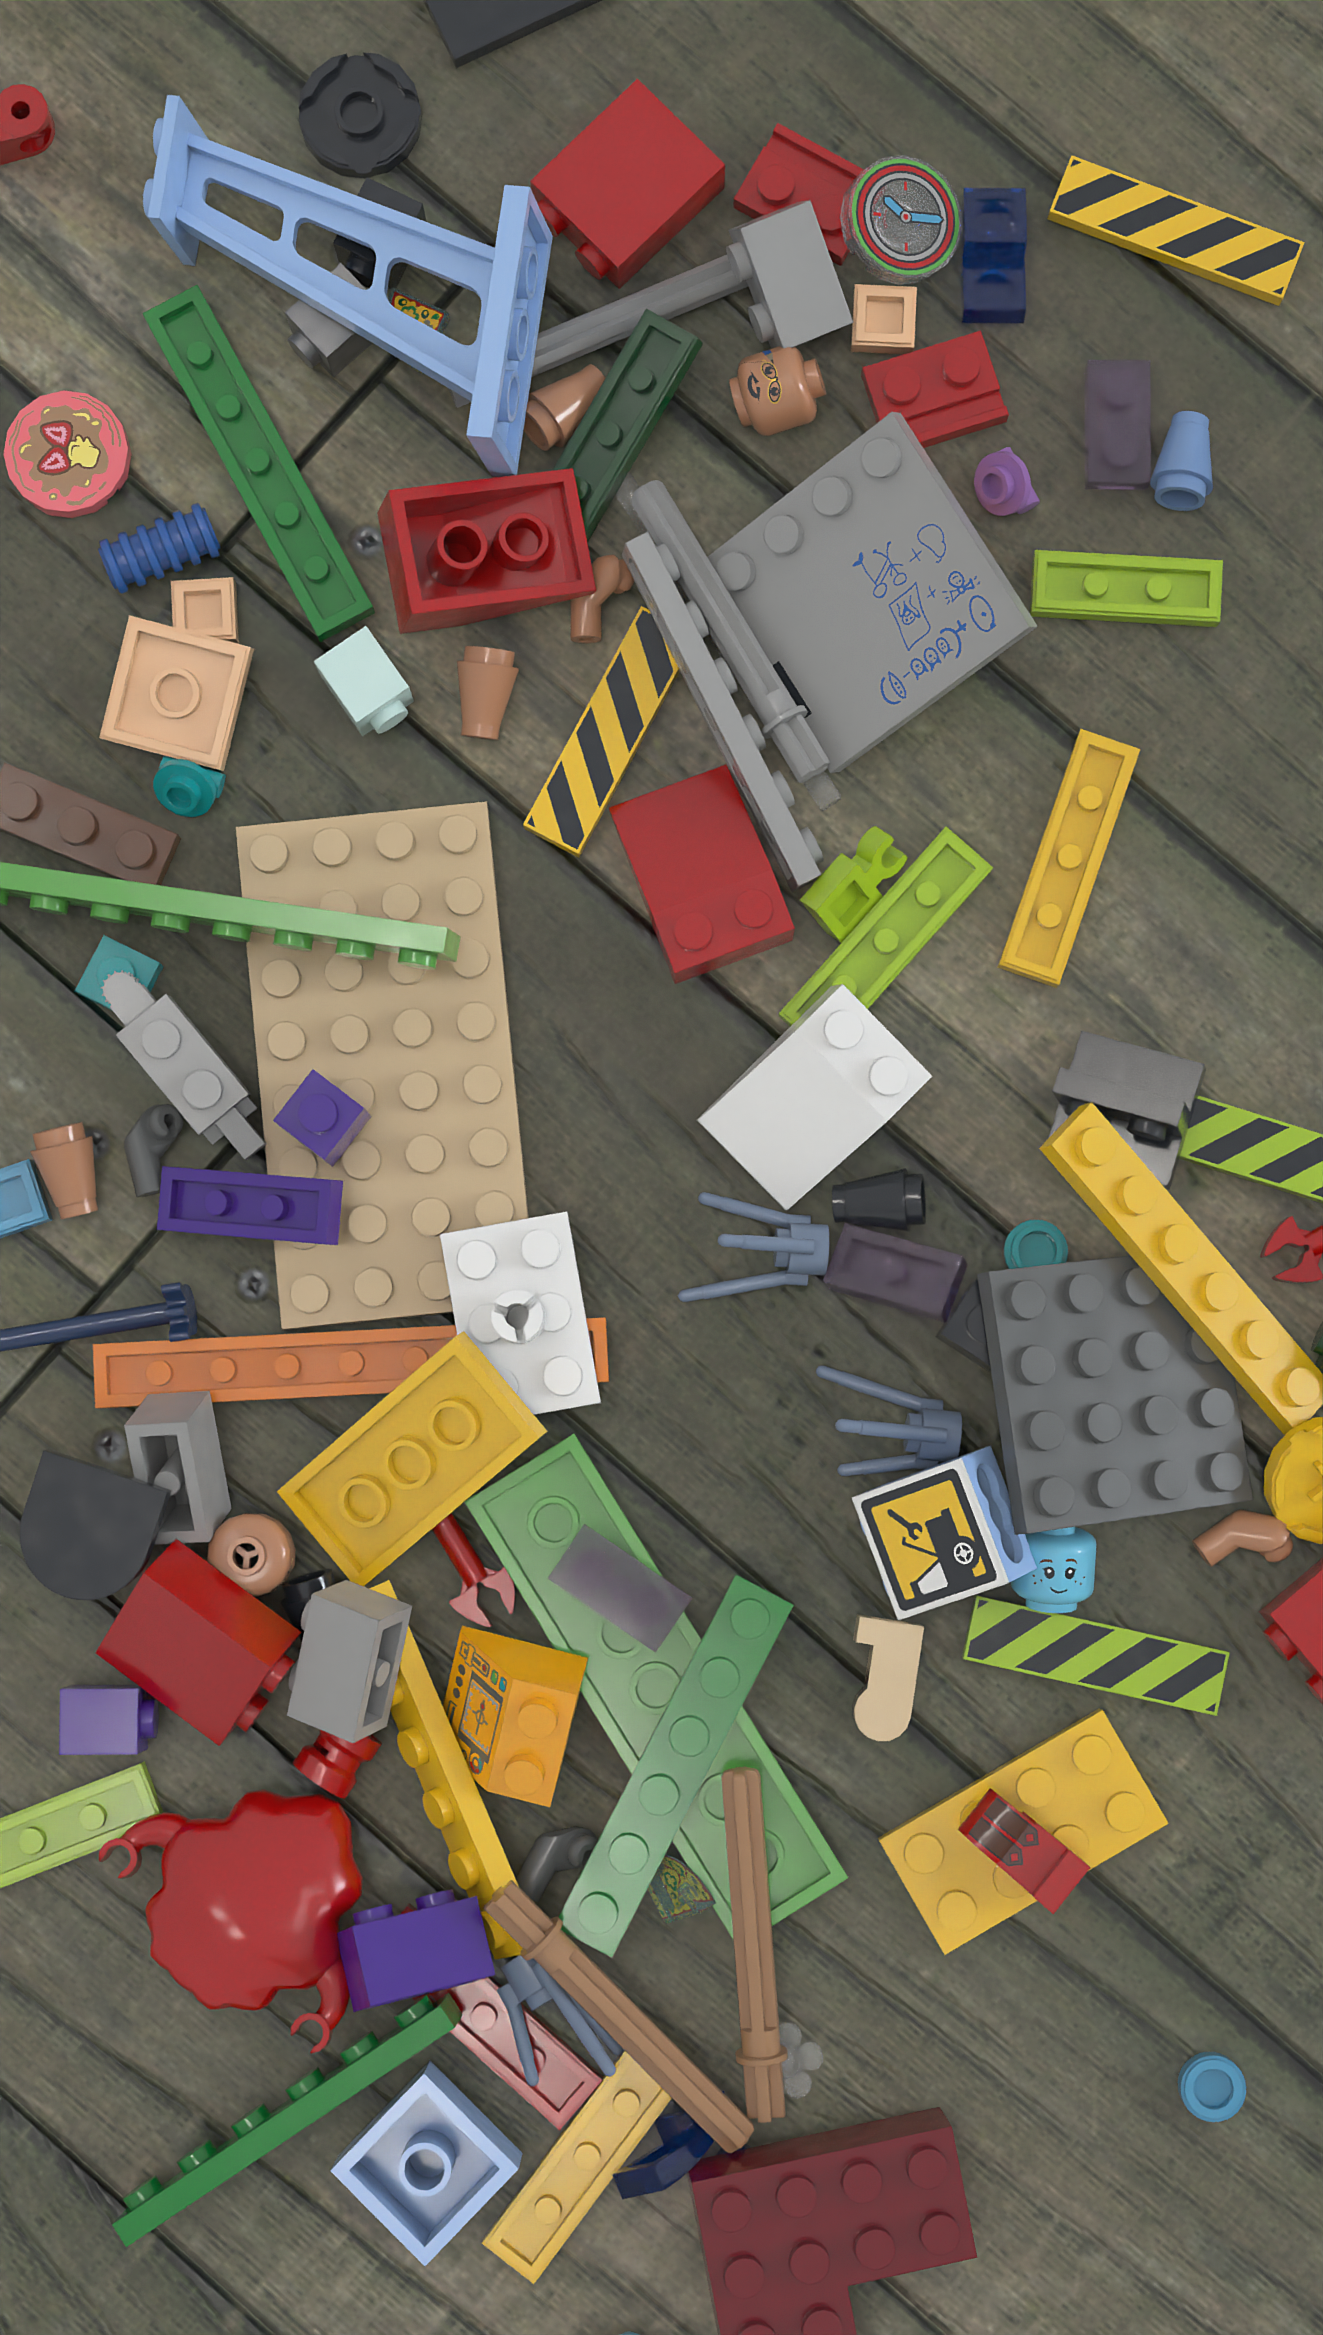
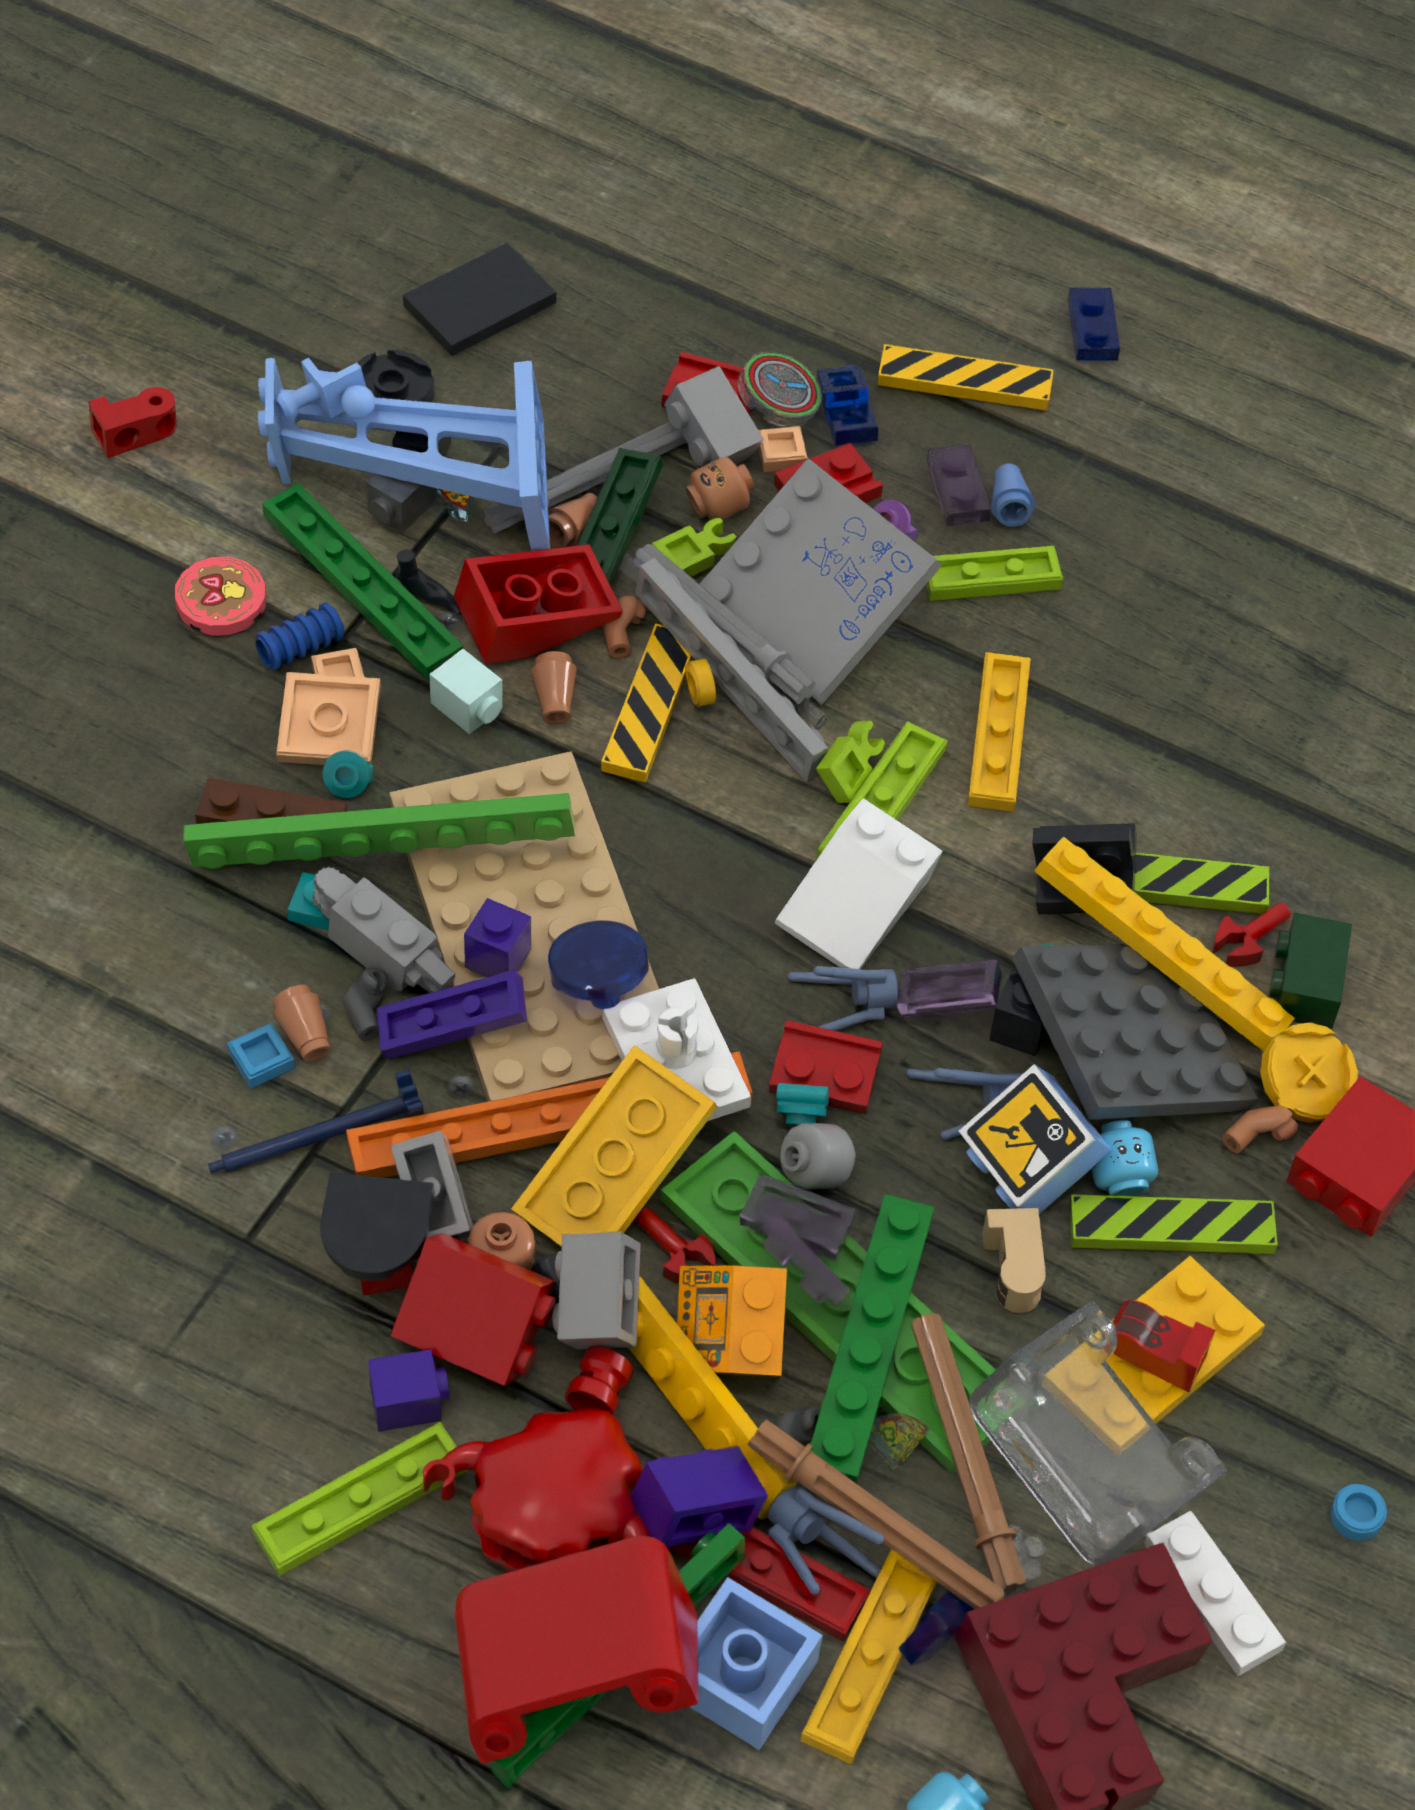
camera: 20 degrees left, 30 degrees down
red brick [530,79,725,289] -> none
red slope [609,764,795,984] -> none
black cone [832,1168,926,1232] -> none
none -> light blue piece [276,358,375,419]
none -> black bar [395,549,462,615]
none -> red windscreen [454,1536,698,1764]
none -> clear blue tile [548,920,649,1009]
none -> lime plate [652,518,736,577]
none -> yellow tile [685,658,716,707]
none -> clear purple plate [762,1214,850,1306]
none -> red plate [769,1020,883,1114]
none -> teal plate [776,1083,829,1125]
none -> light grey head [780,1123,856,1190]
none -> clear windscreen [970,1300,1228,1566]
none -> white plate [1144,1511,1286,1676]

